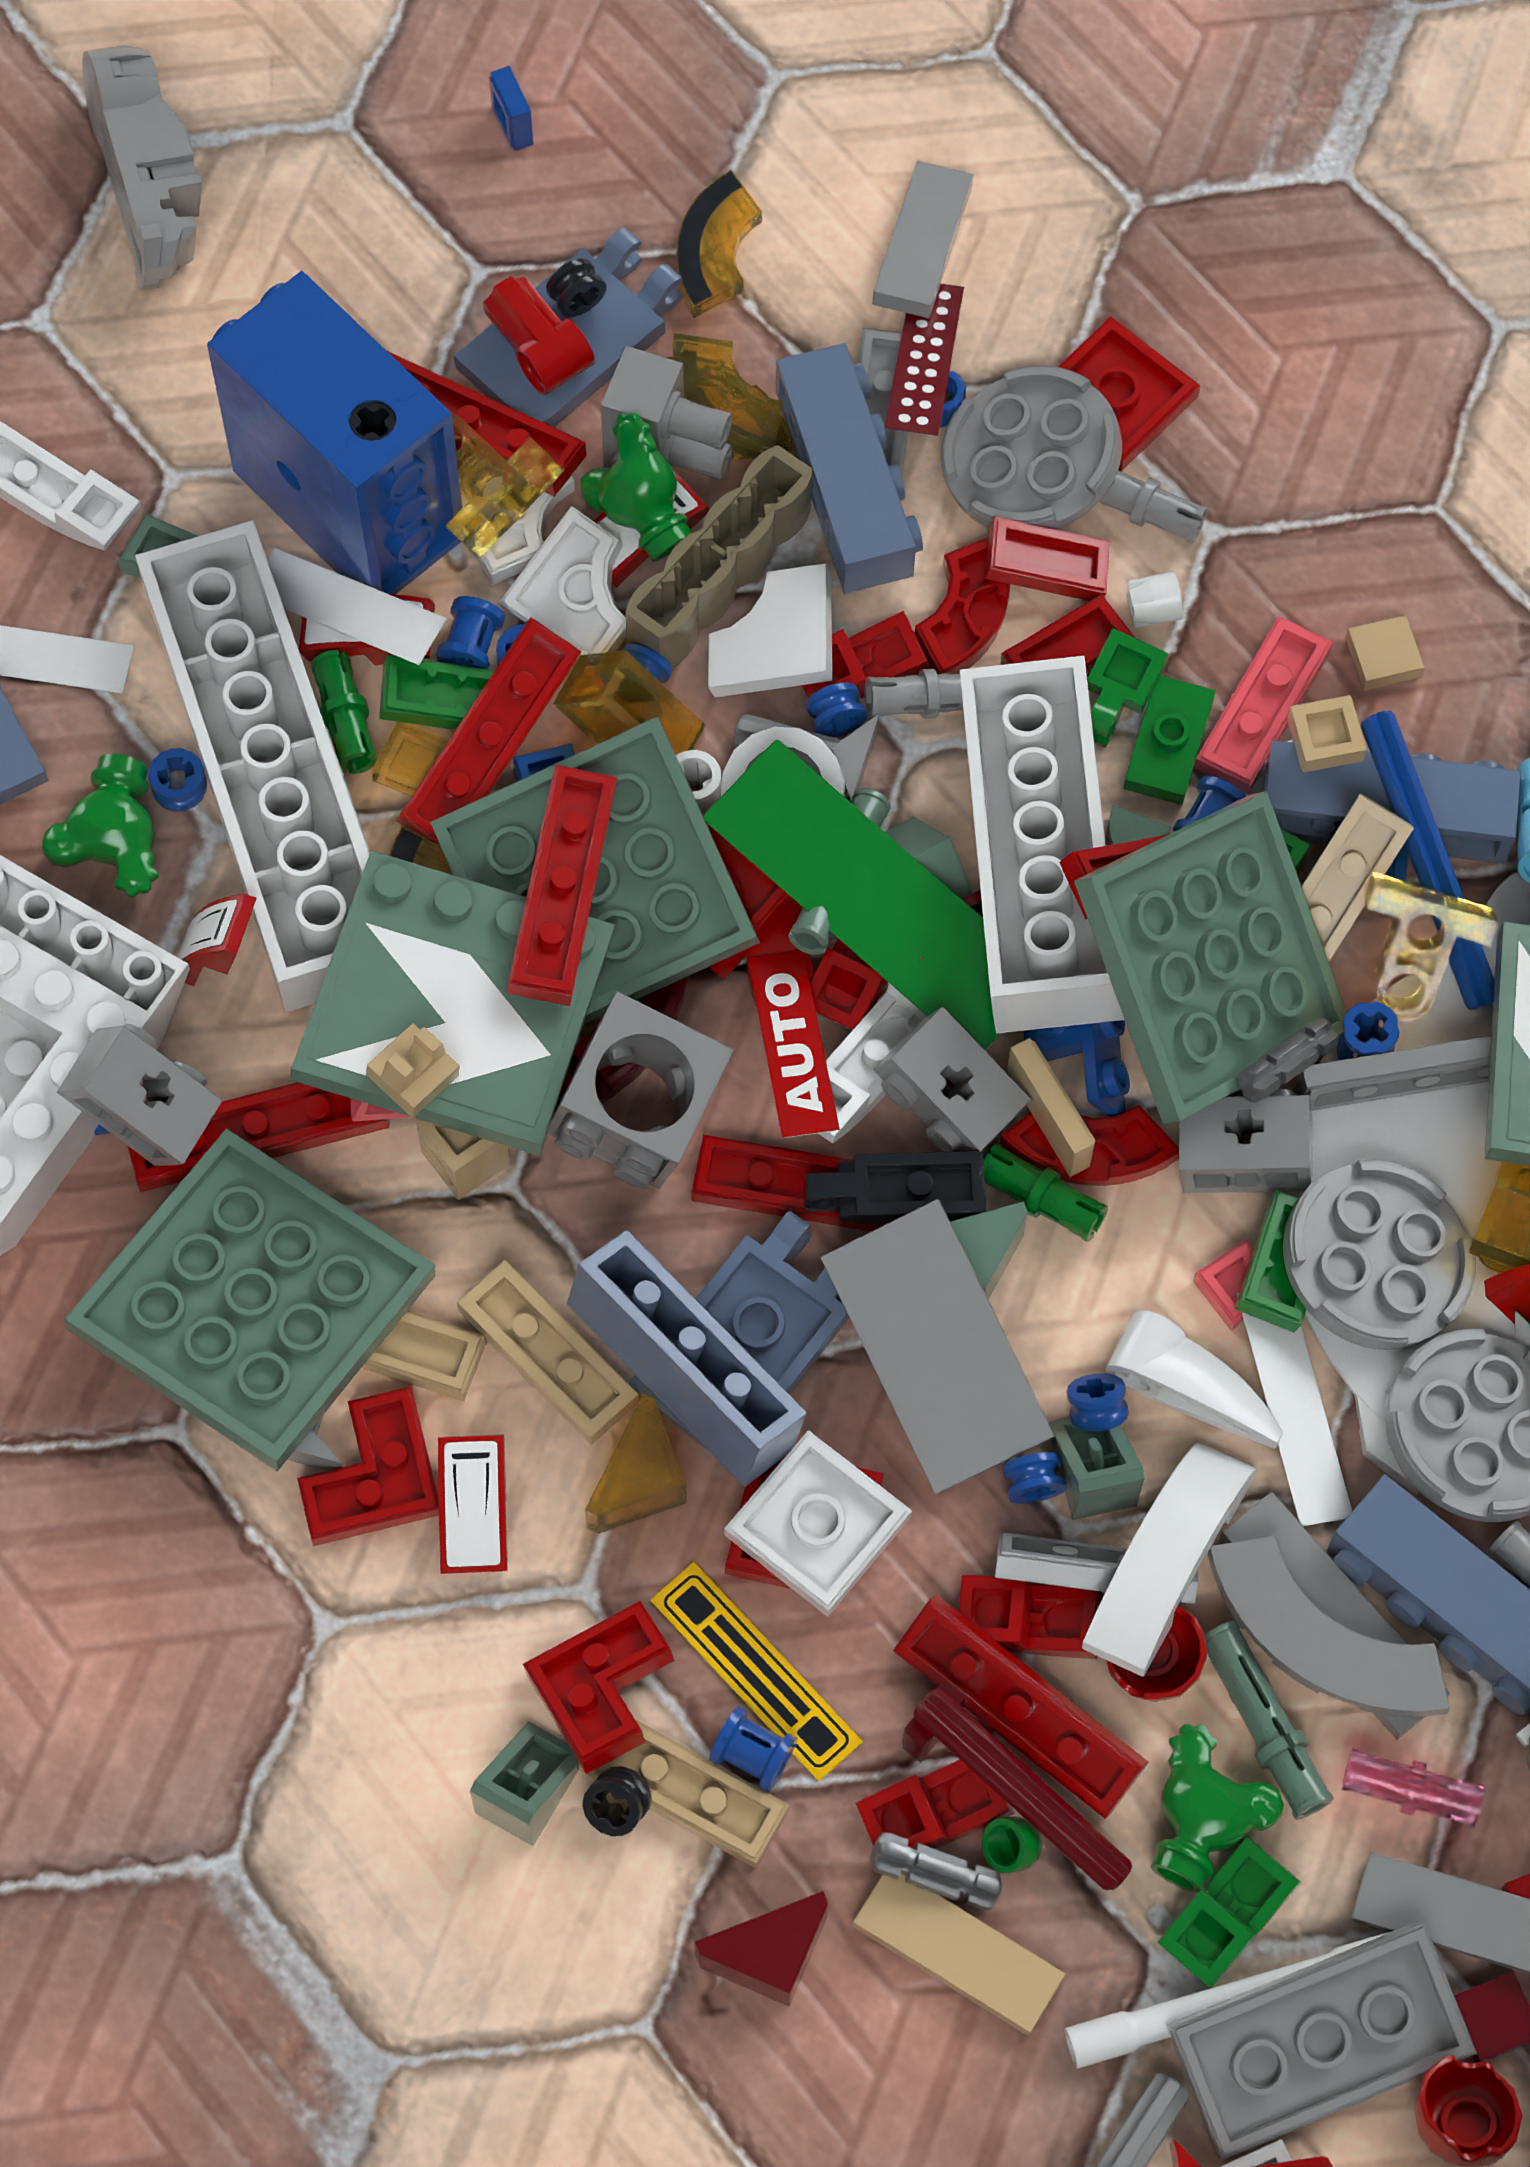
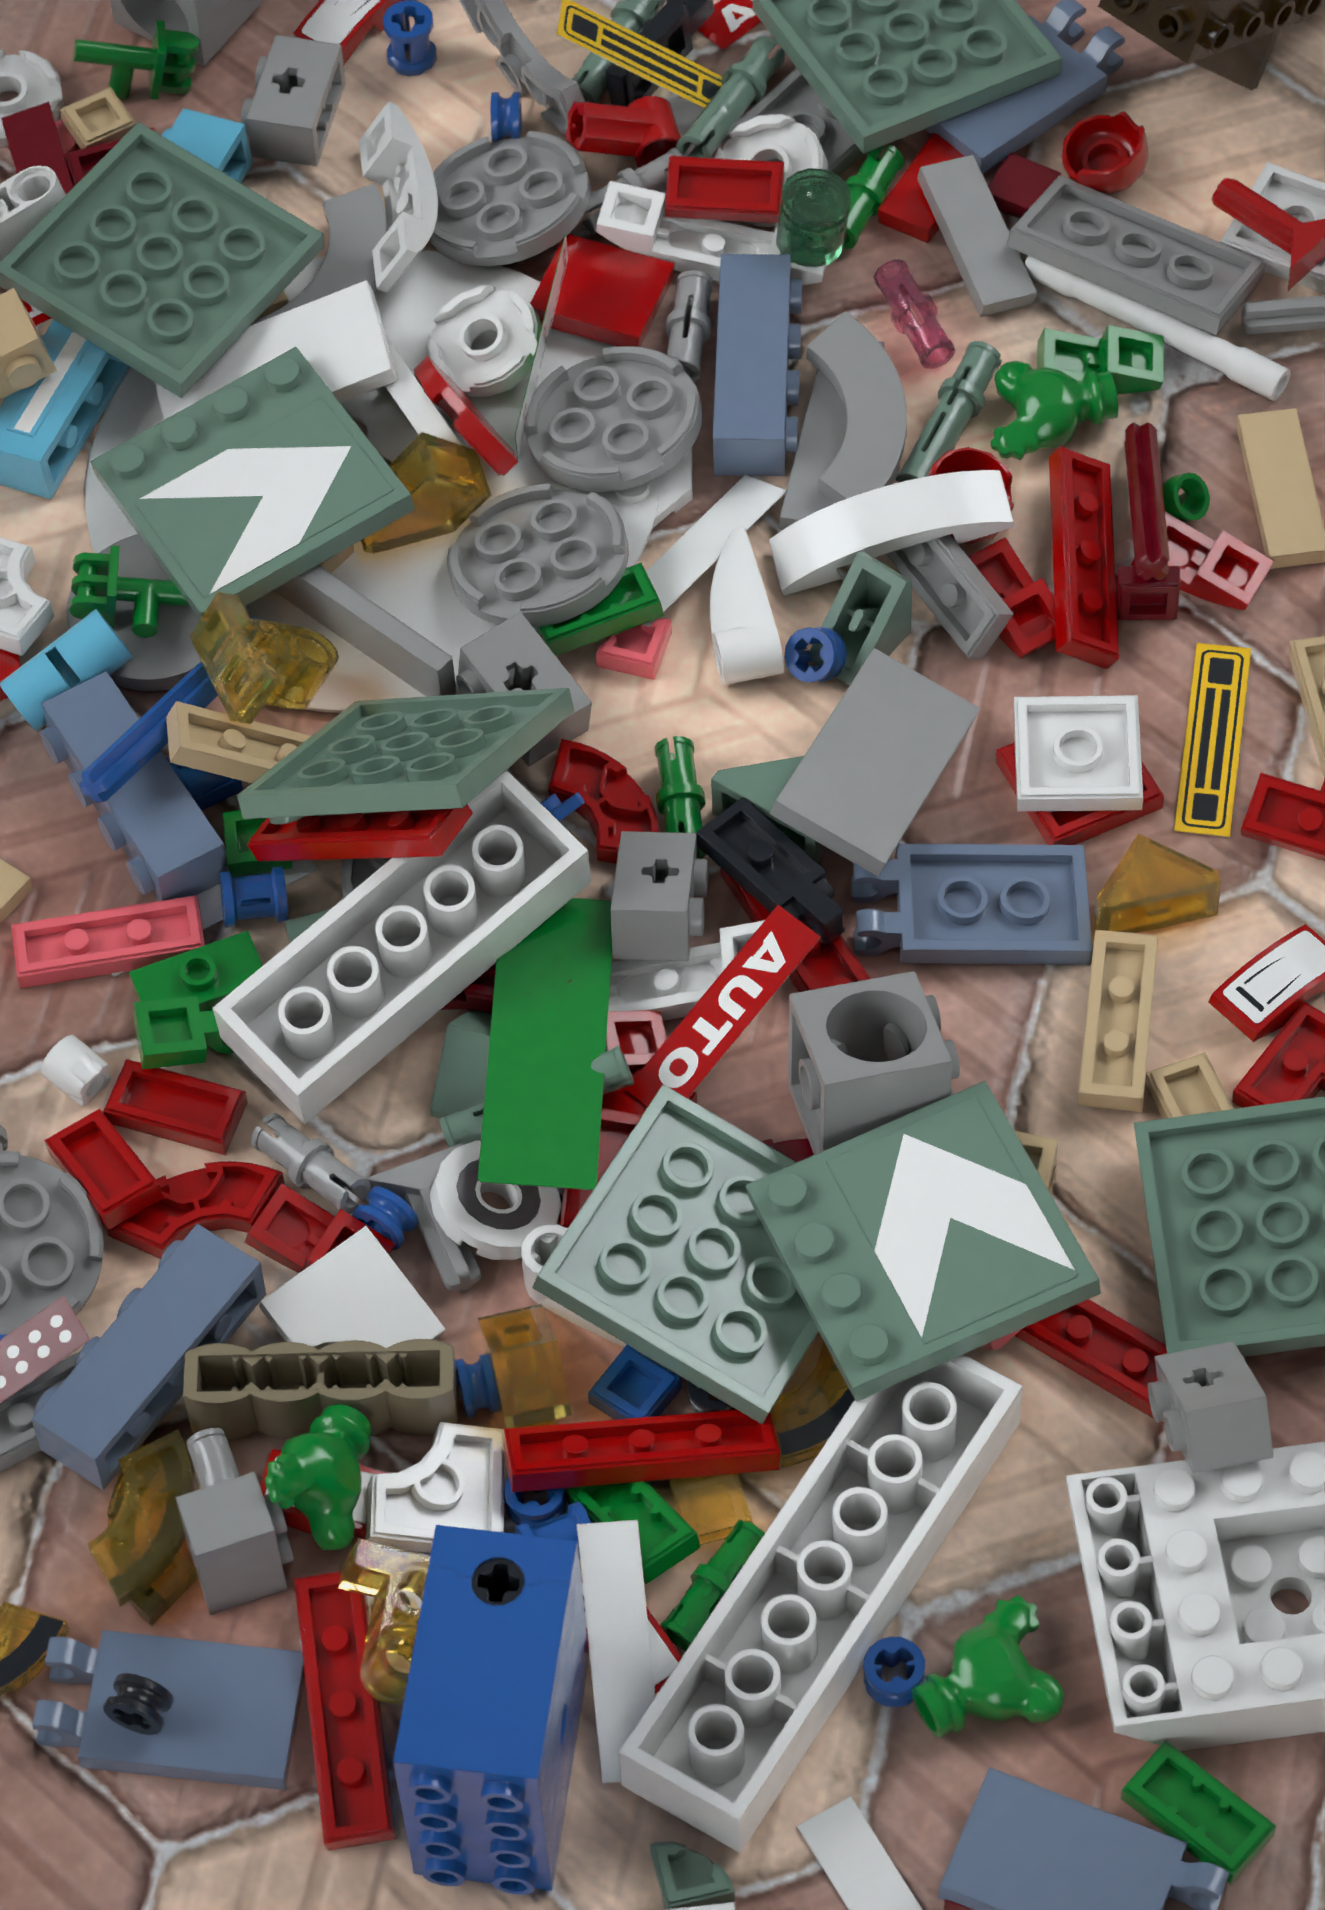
camera: 125 degrees left, 10 degrees down
slope [178,893,257,987] -> none
tan tile [366,1023,460,1118] -> none
red piece [483,276,595,395] -> none
red tile [507,764,617,1006] -> none
sand blue brick [567,1230,807,1487] -> none
blue bush [709,1706,798,1792] -> none
flat silver axle [870,1833,1002,1911] -> none
blue bush [1002,1452,1067,1504] -> none
tan tile [1007,1038,1095,1177] -> none
flat silver axle [1236,1018,1339,1102] -> none
tan tile [1287,695,1367,773] -> none
blue bush [1337,1002,1400,1060] -> none

